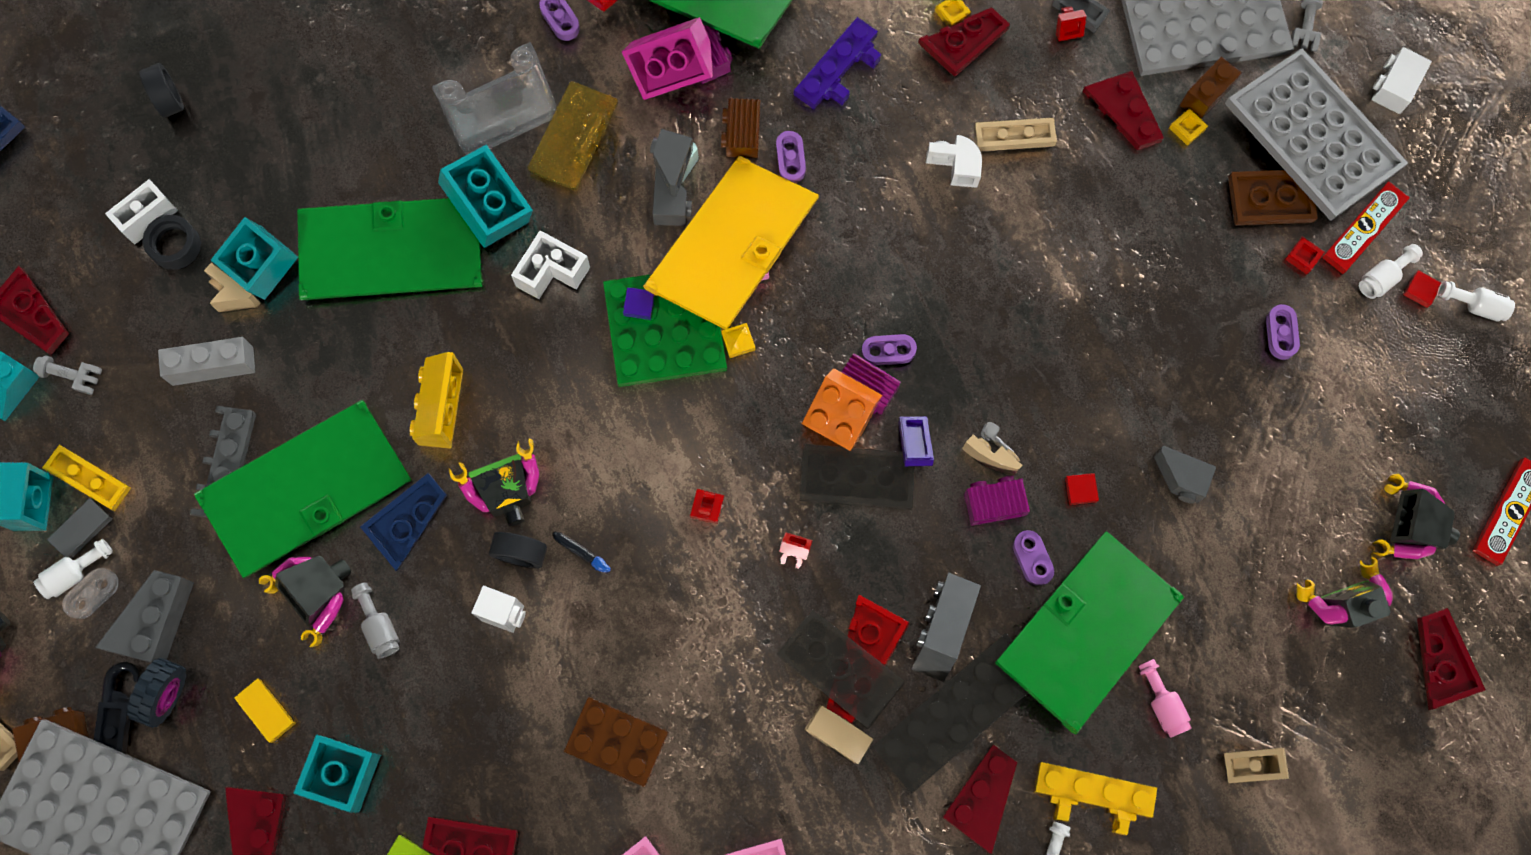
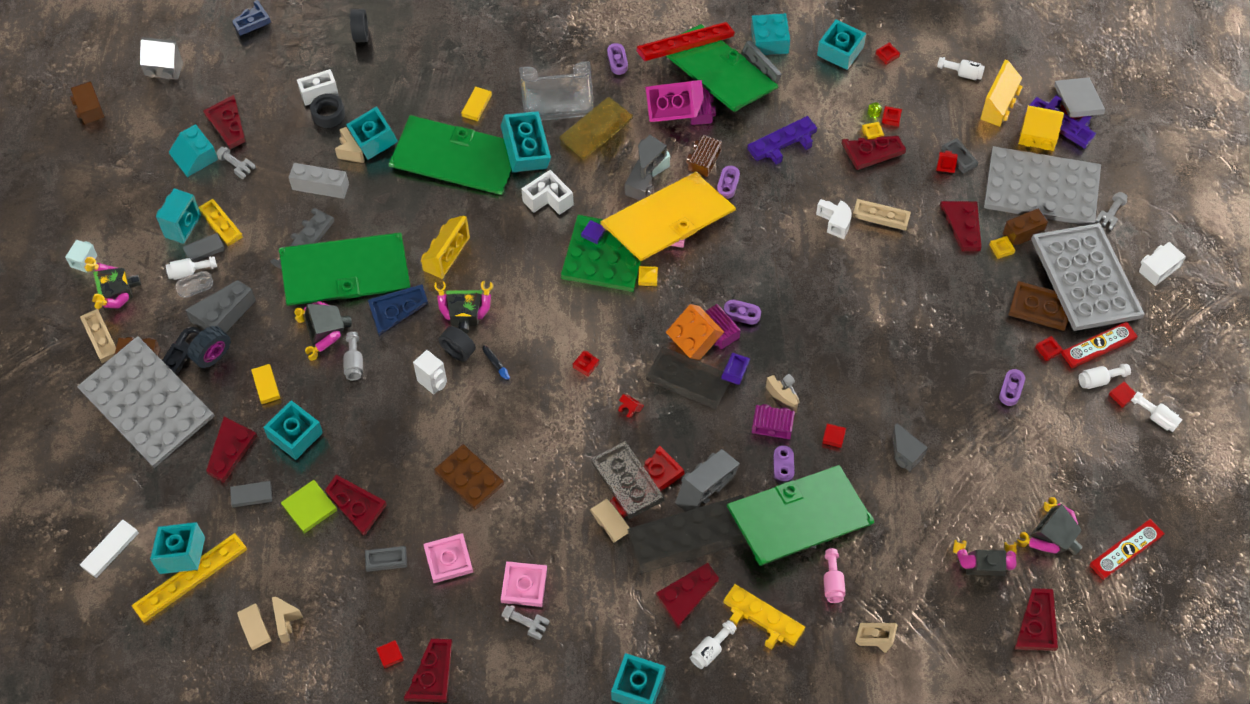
camera: 25 degrees right, 15 degrees down
none -> yellow tile [461,87,492,121]

